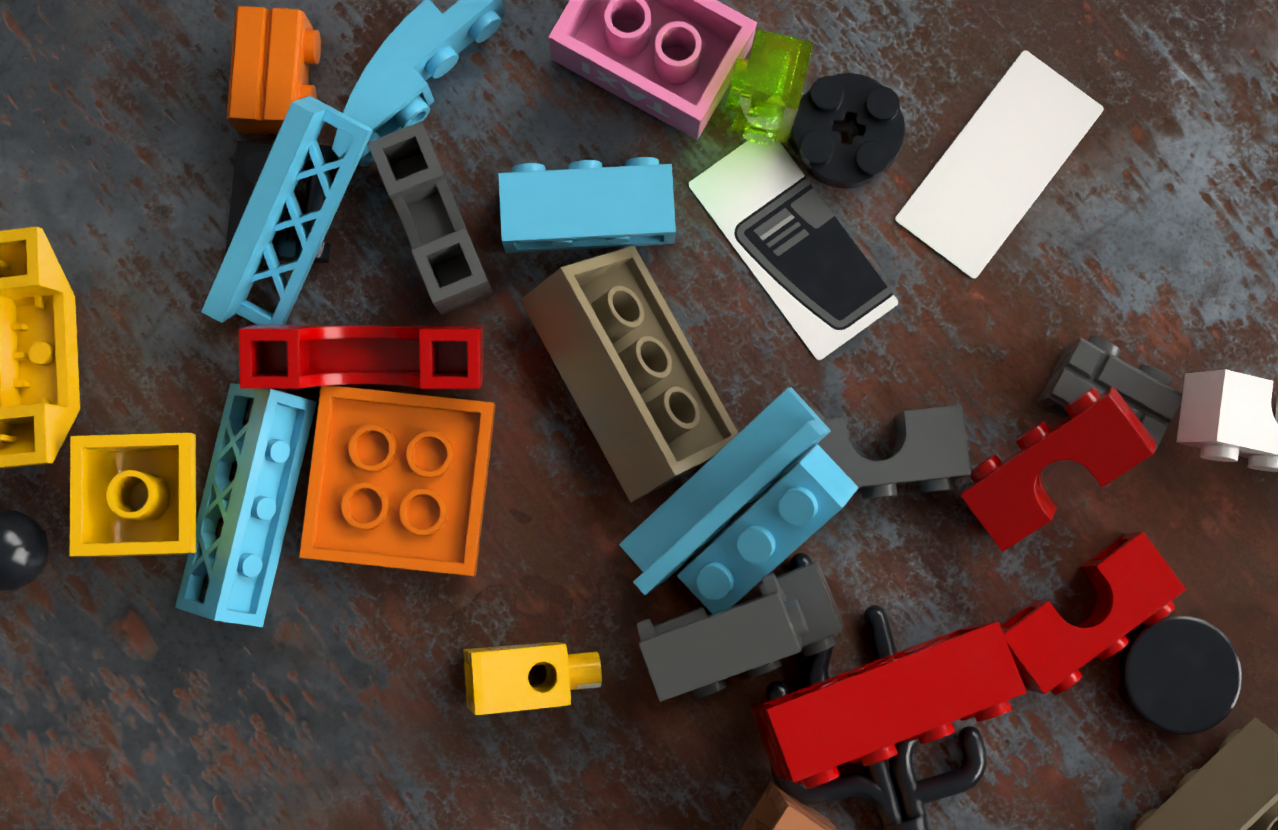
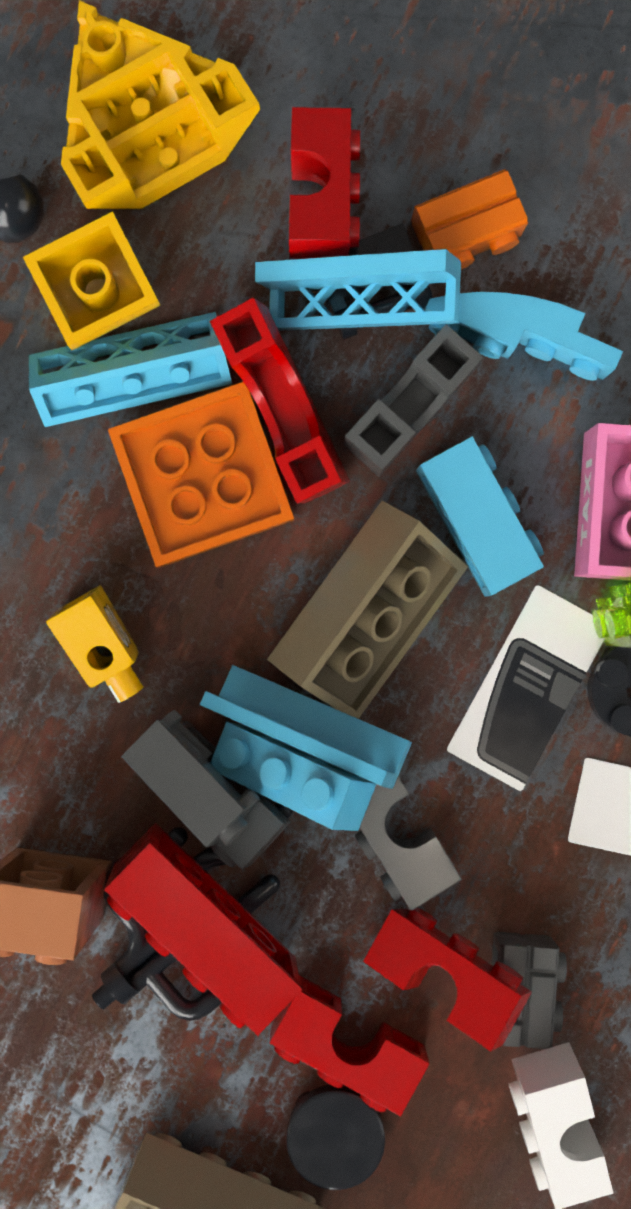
camera: 65 degrees right, 5 degrees up
none -> red arch [289,107,360,260]

